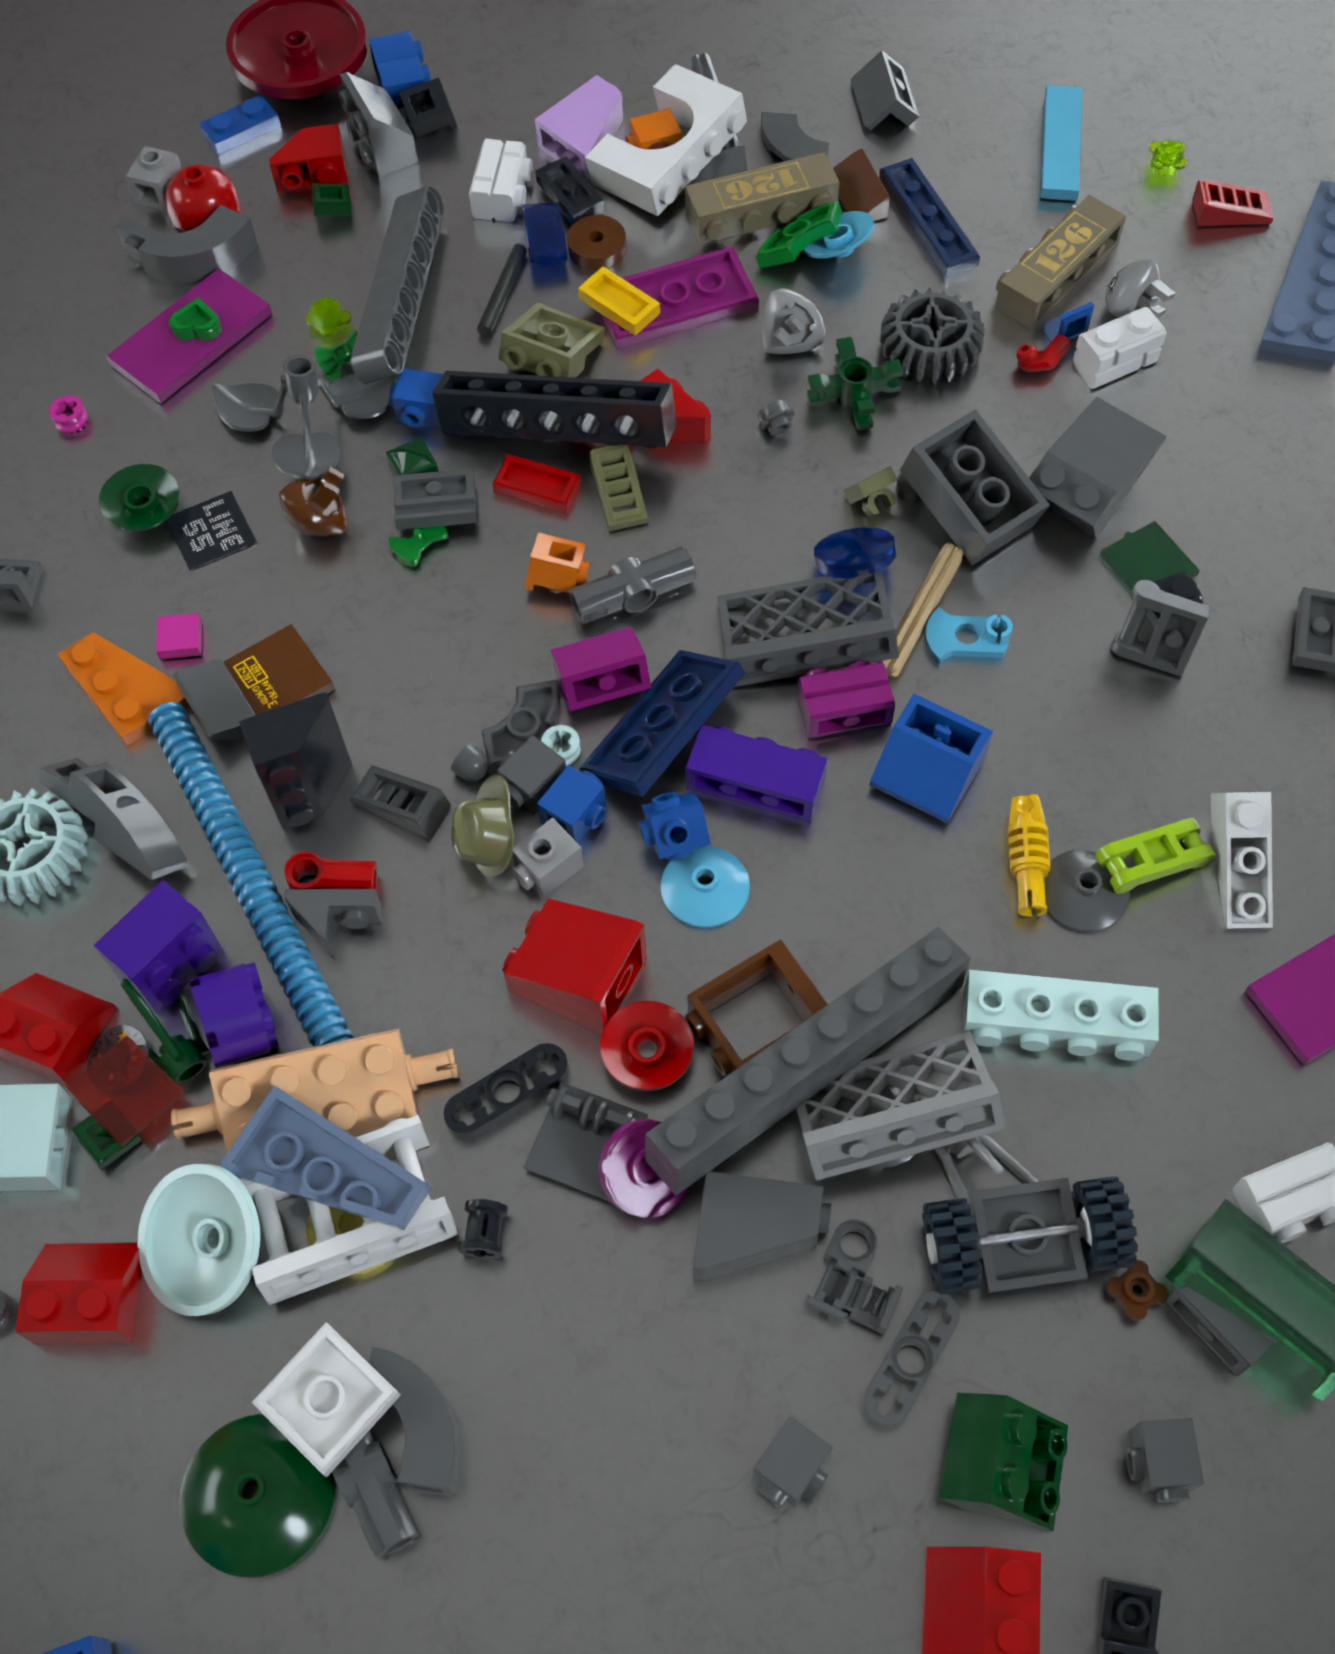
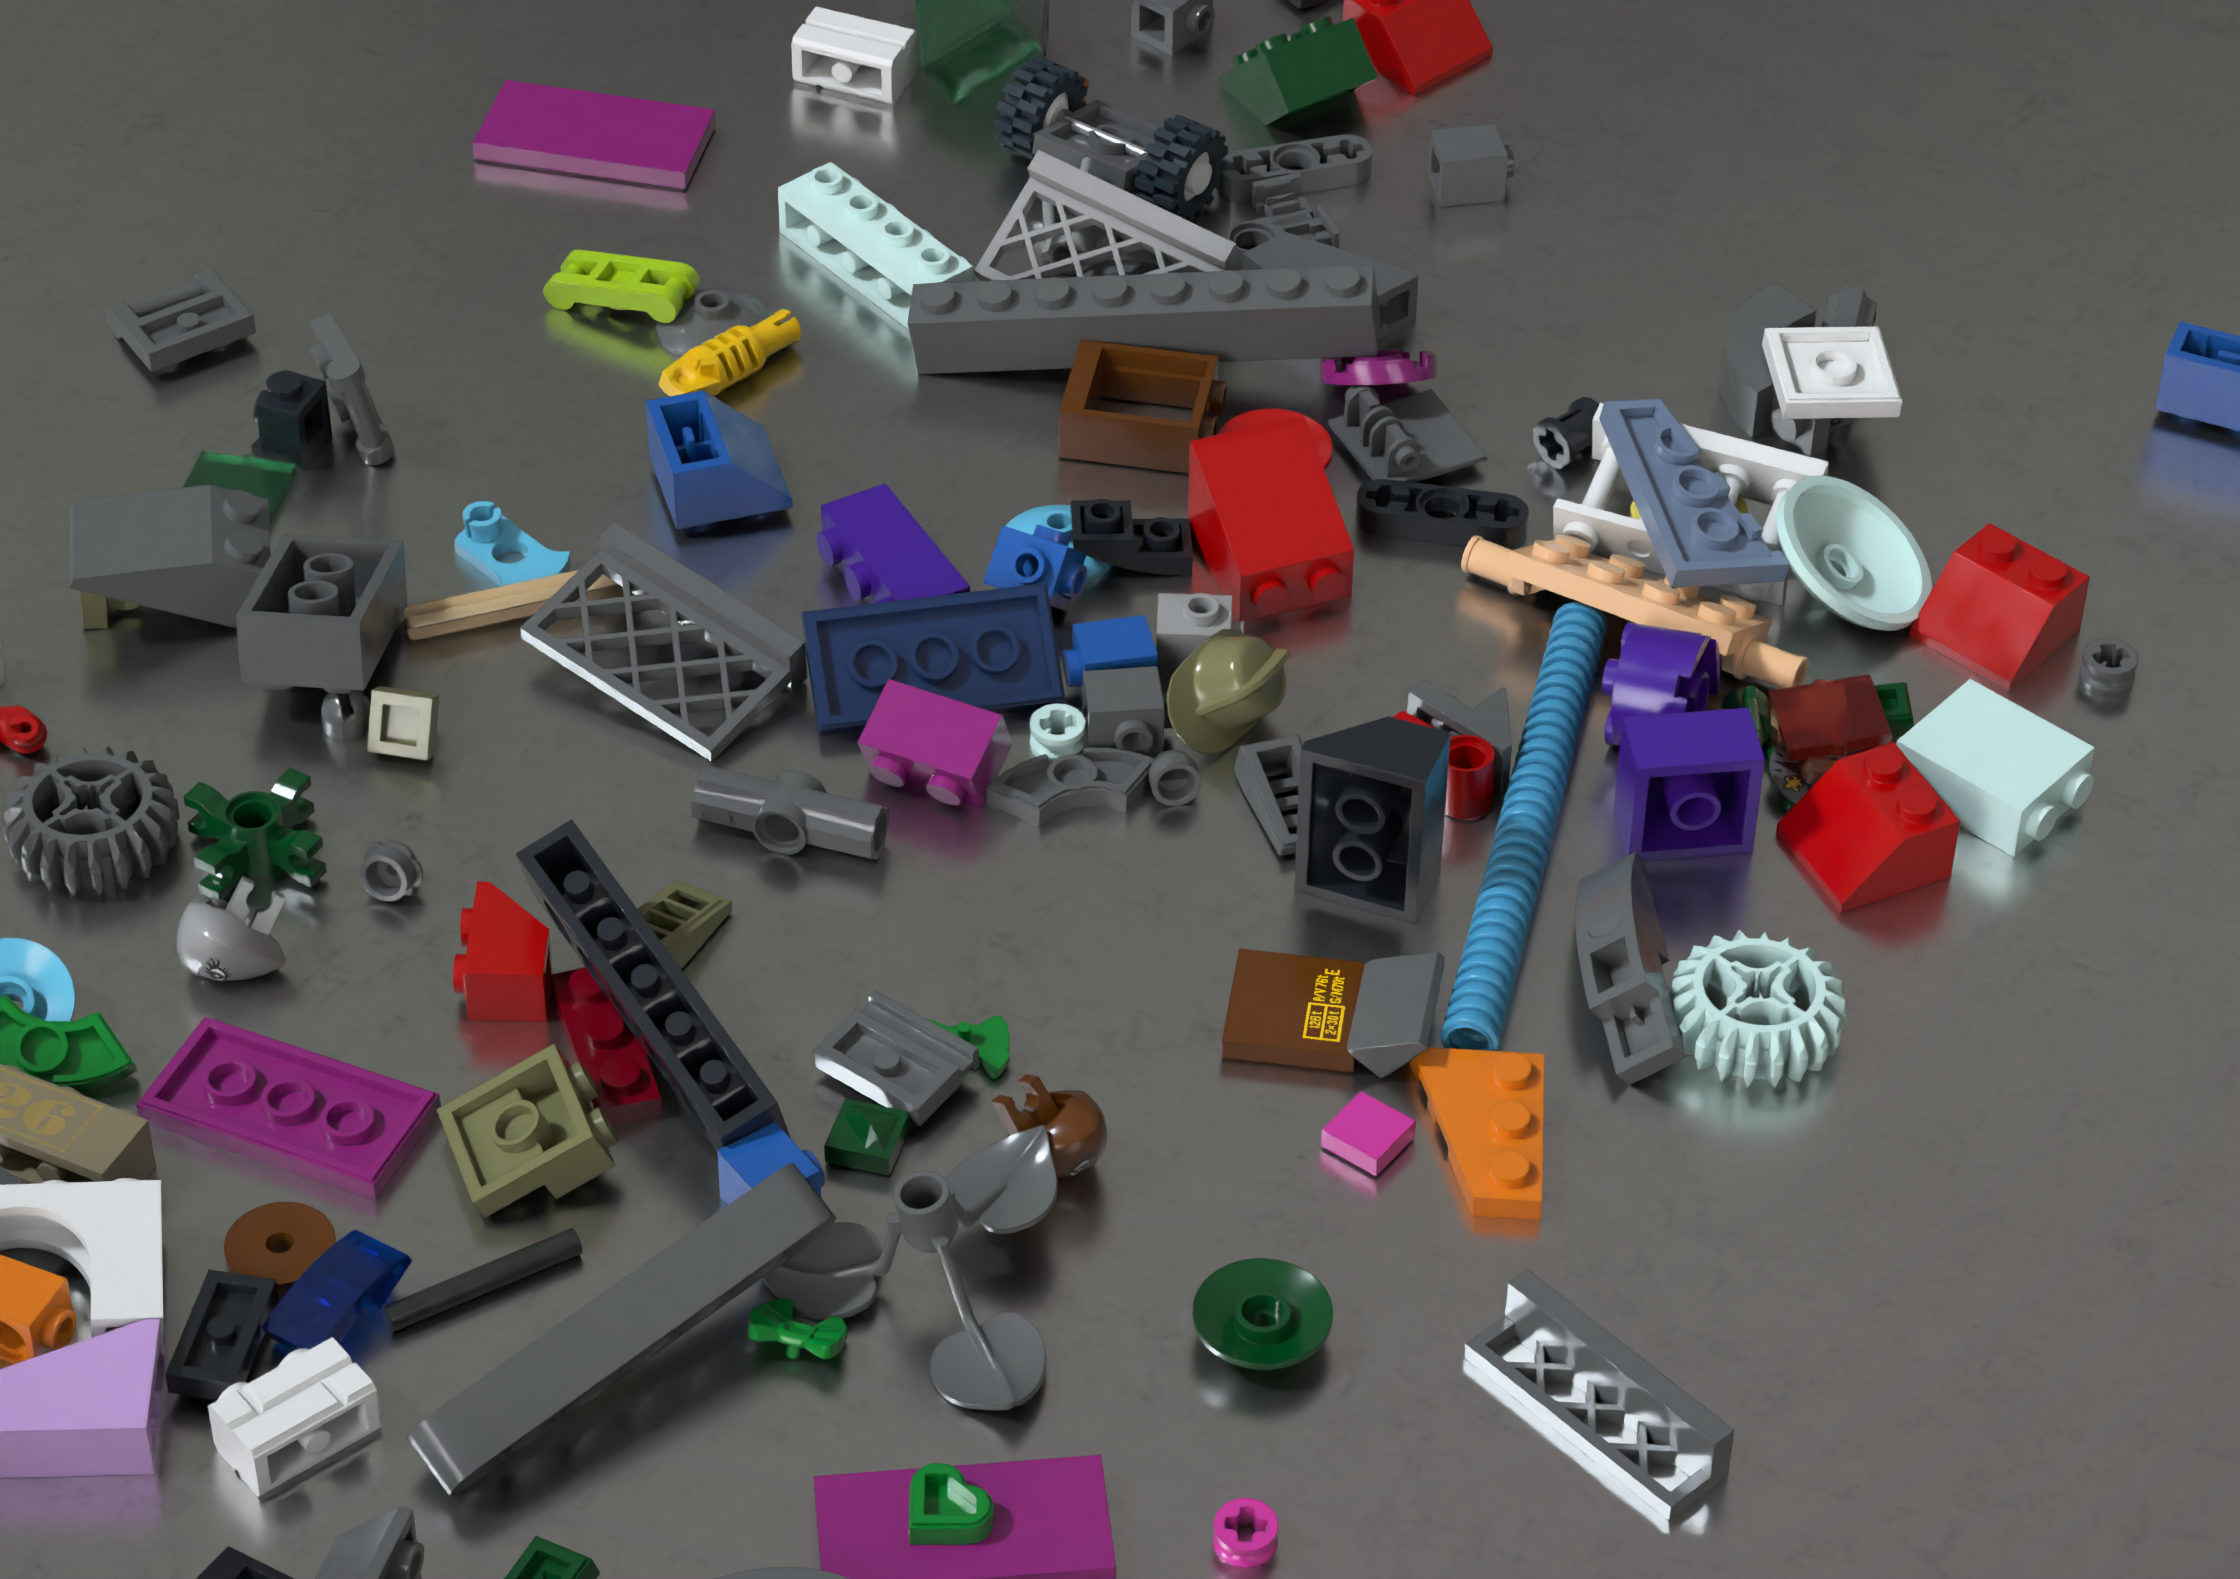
camera: 140 degrees left, 20 degrees down
black sticker [166,491,257,570] -> none
dark green dish [180,1414,337,1578] -> none
clear neon green plate [305,297,351,337] -> none
red tile [492,454,582,514] -> none
orange brick [525,532,590,593] -> none
yellow tile [578,266,660,336] -> none
magenta brick [798,661,895,738] -> none
clear blue tile [814,527,896,579] -> none
white slope [1211,792,1273,929] -> none
none -> black slope [1070,499,1193,576]

